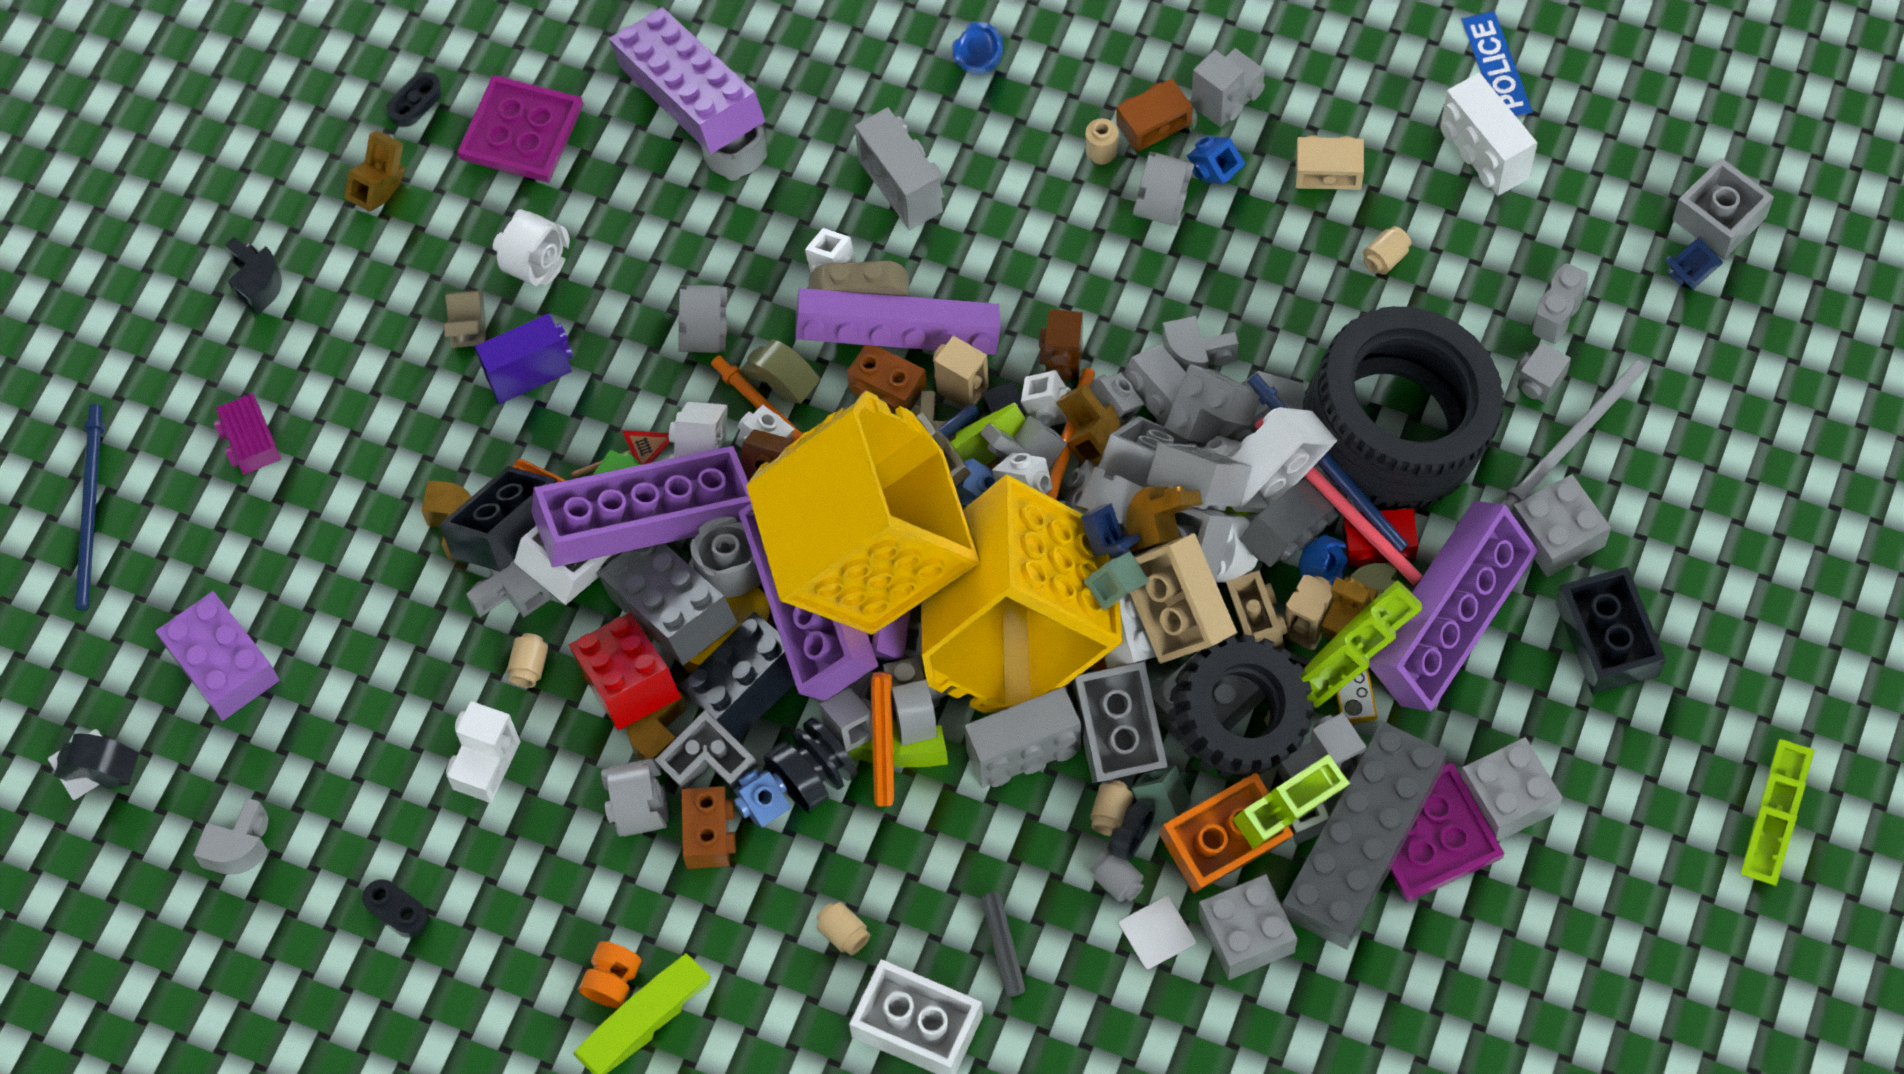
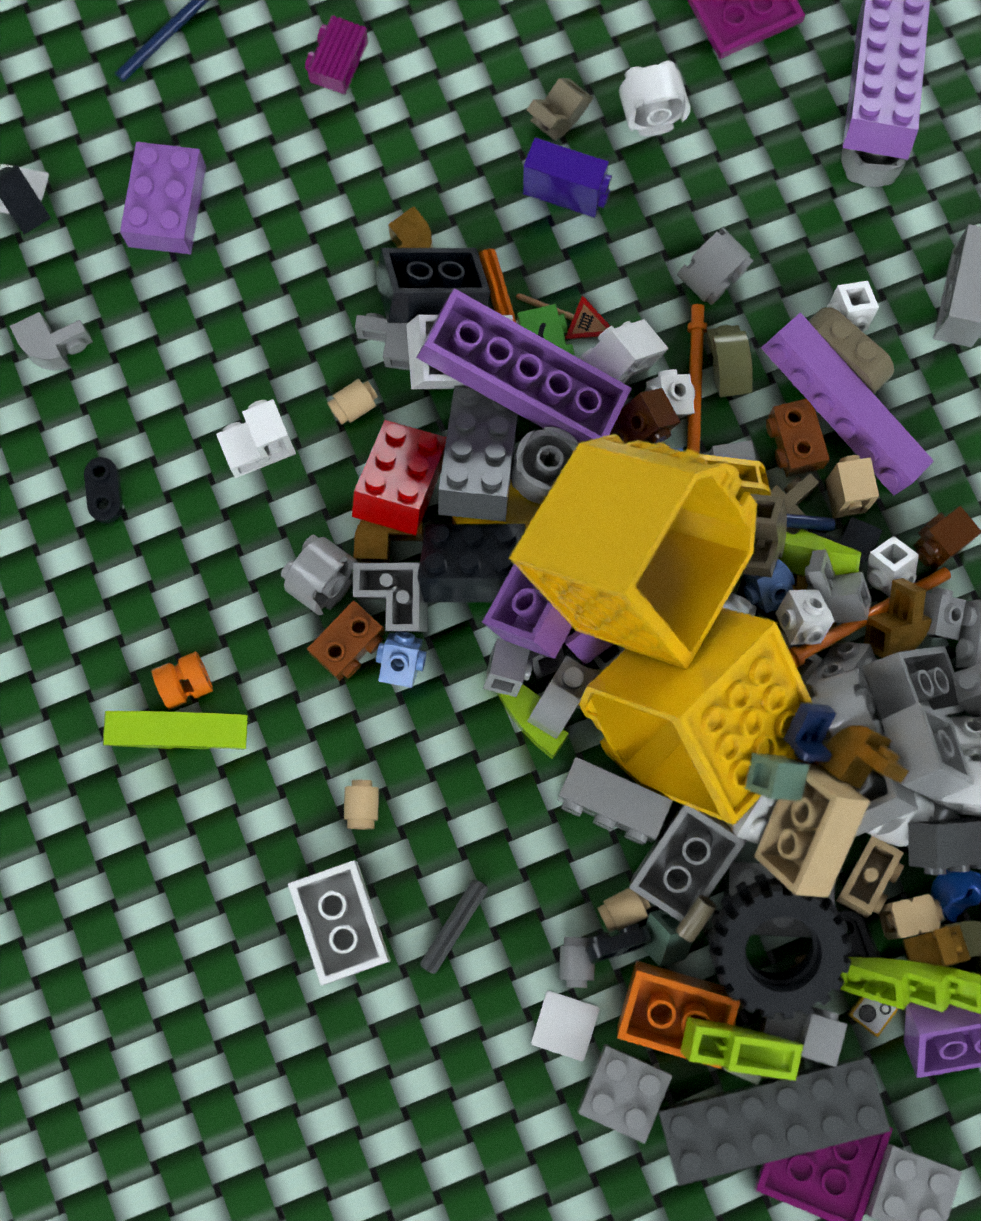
camera: 45 degrees right, 15 degrees up
black wheel [763,717,858,814] -> none
orange axle [871,672,894,807] -> none
none -> dark tan piece [676,895,717,942]

